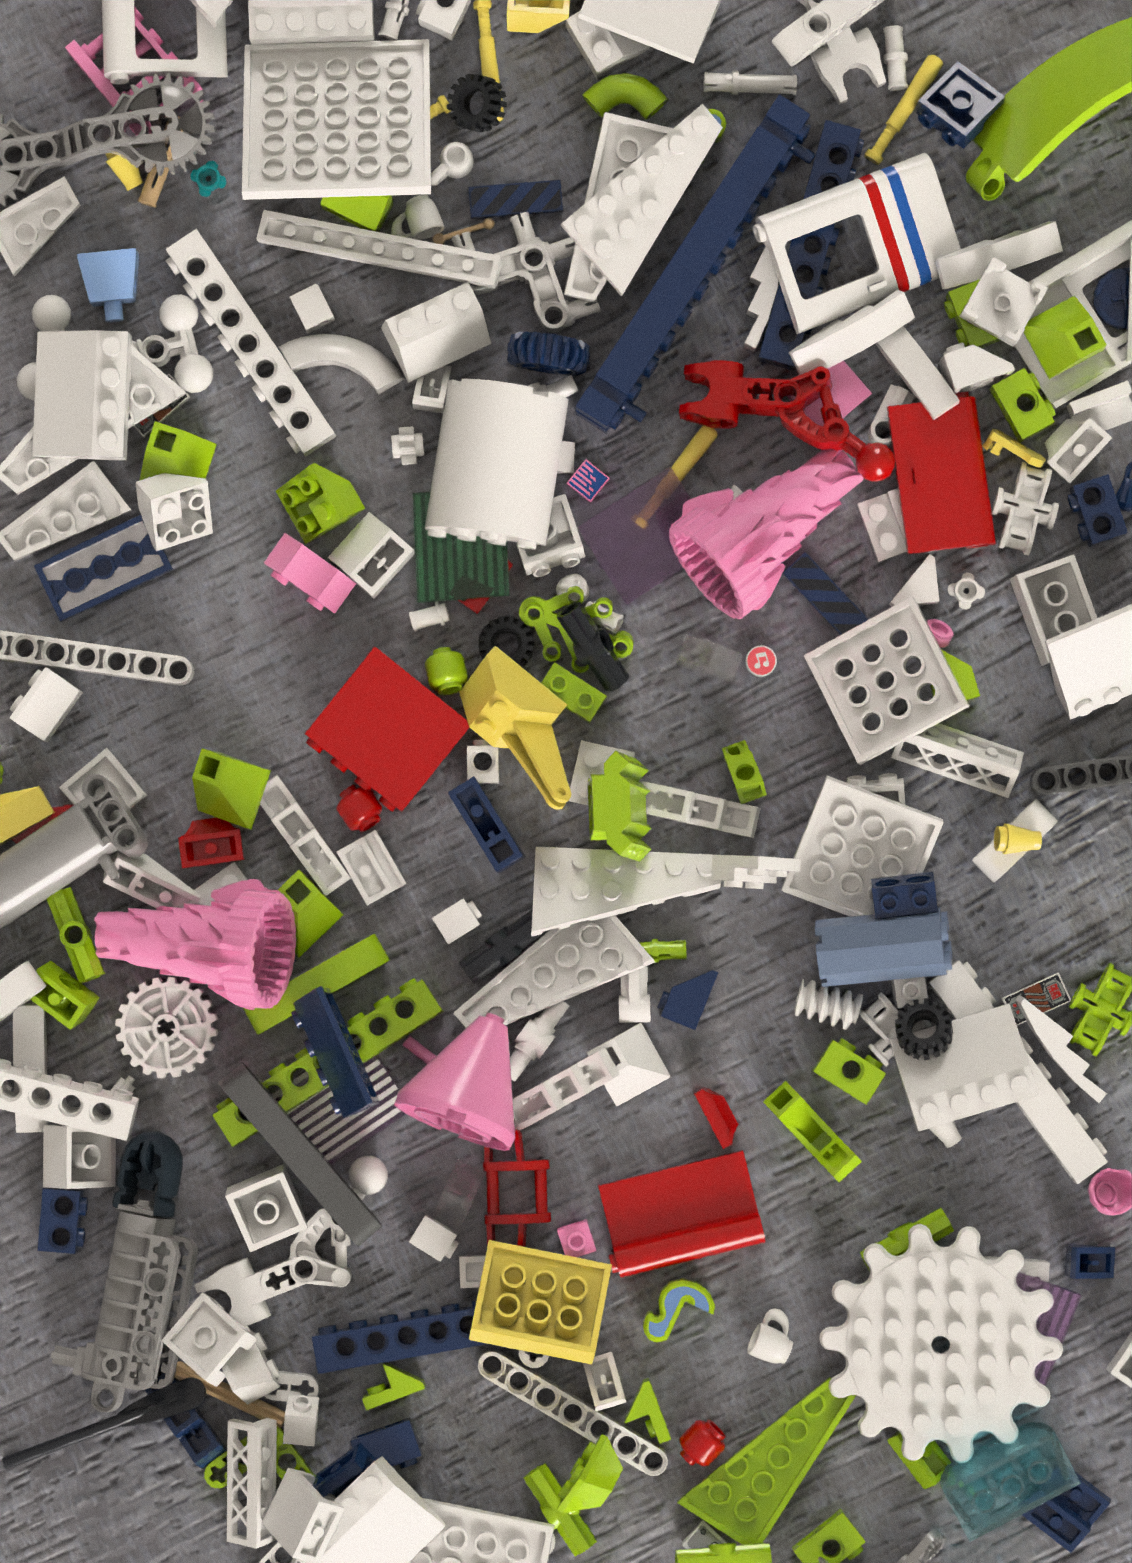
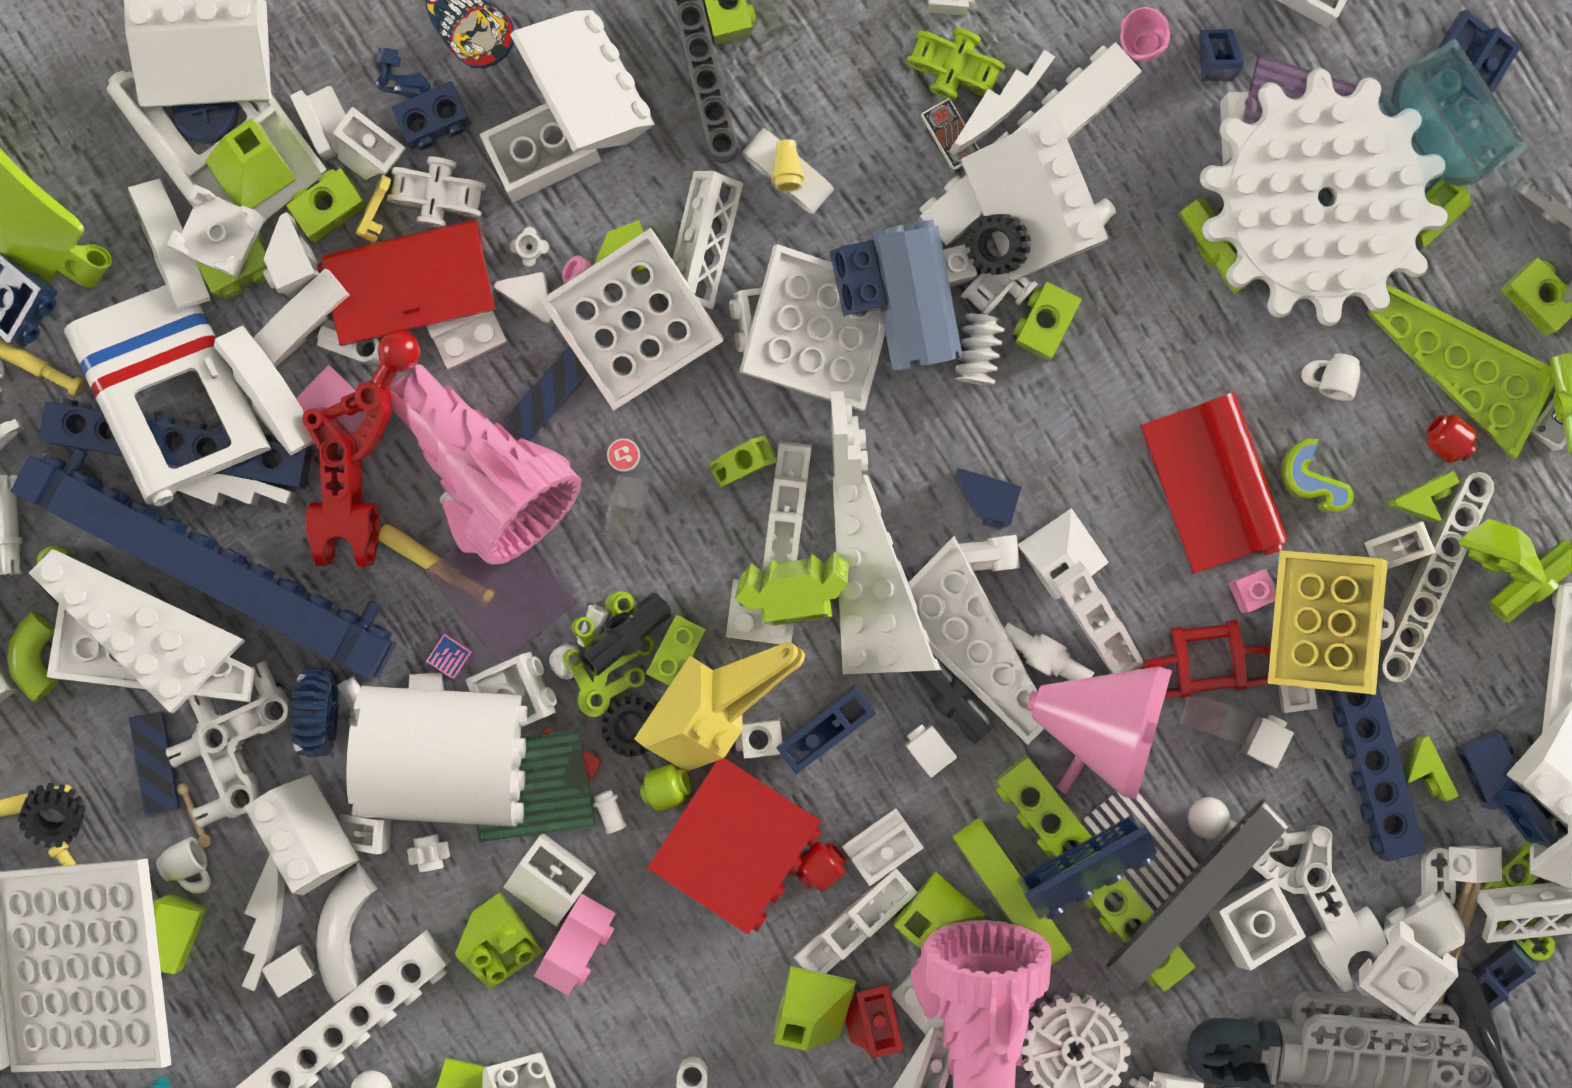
camera: 100 degrees left, 0 degrees up
white plate [256,210,503,289] -> none
white piece [431,142,474,186] -> none
lime pin [639,939,687,963] -> none
red slope [694,1087,739,1149] -> none
lime arch [763,1081,862,1183] -> none
none -> white slope [242,855,285,991]

